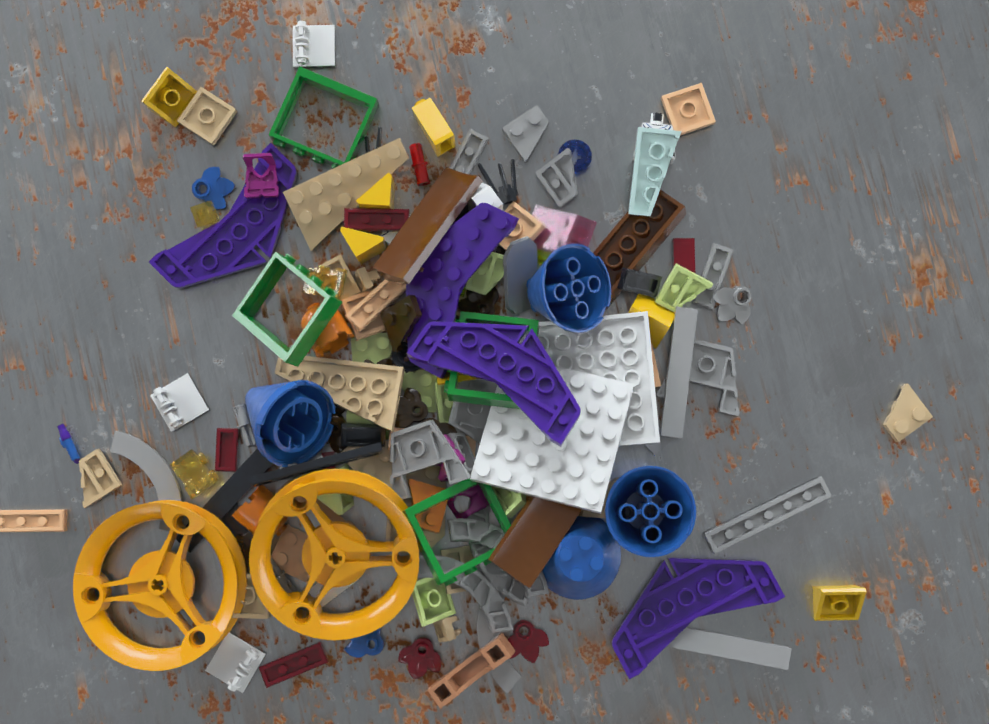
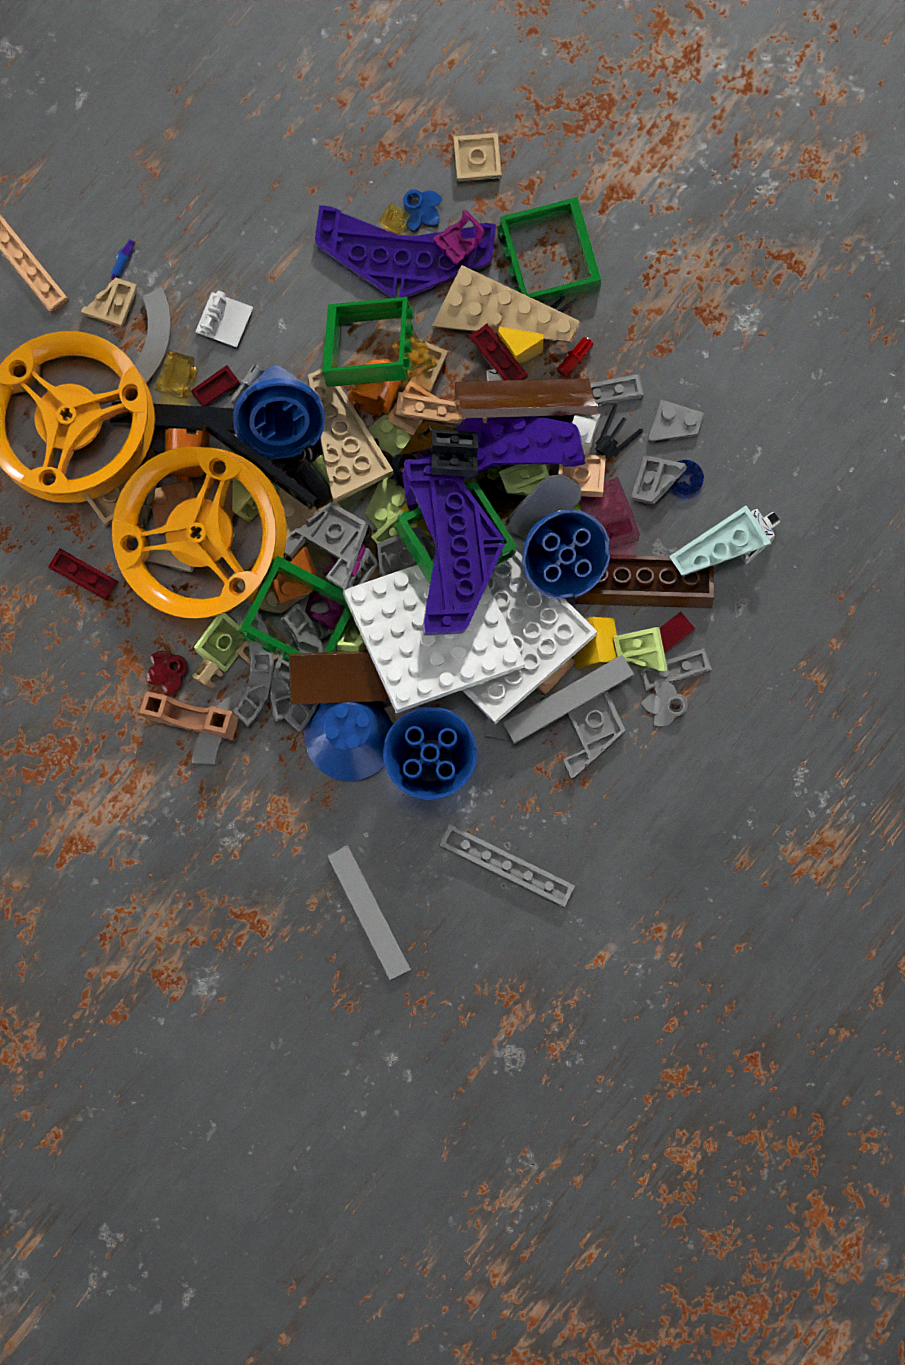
camera: 55 degrees right, 5 degrees down
yellow slope [142,67,197,127] -> none
white hinge [205,632,266,693] -> none
white hinge [293,21,335,67] -> none
yellow slope [340,227,388,264] -> none
blue plate [345,628,384,658] -> none
tan tile [354,267,380,292] -> none
dark brown plate [395,388,428,428] -> none
yellow slope [412,98,456,157] -> none
dark red plate [508,620,549,663] -> none
dark purple wing [612,558,785,679] -> none
black tile [617,267,662,297] -> none
light nougat plate [661,83,716,136] -> none
yellow slope [812,585,867,621] -> none
tan wing [883,383,933,442] -> none
none -> black slope [431,429,478,477]

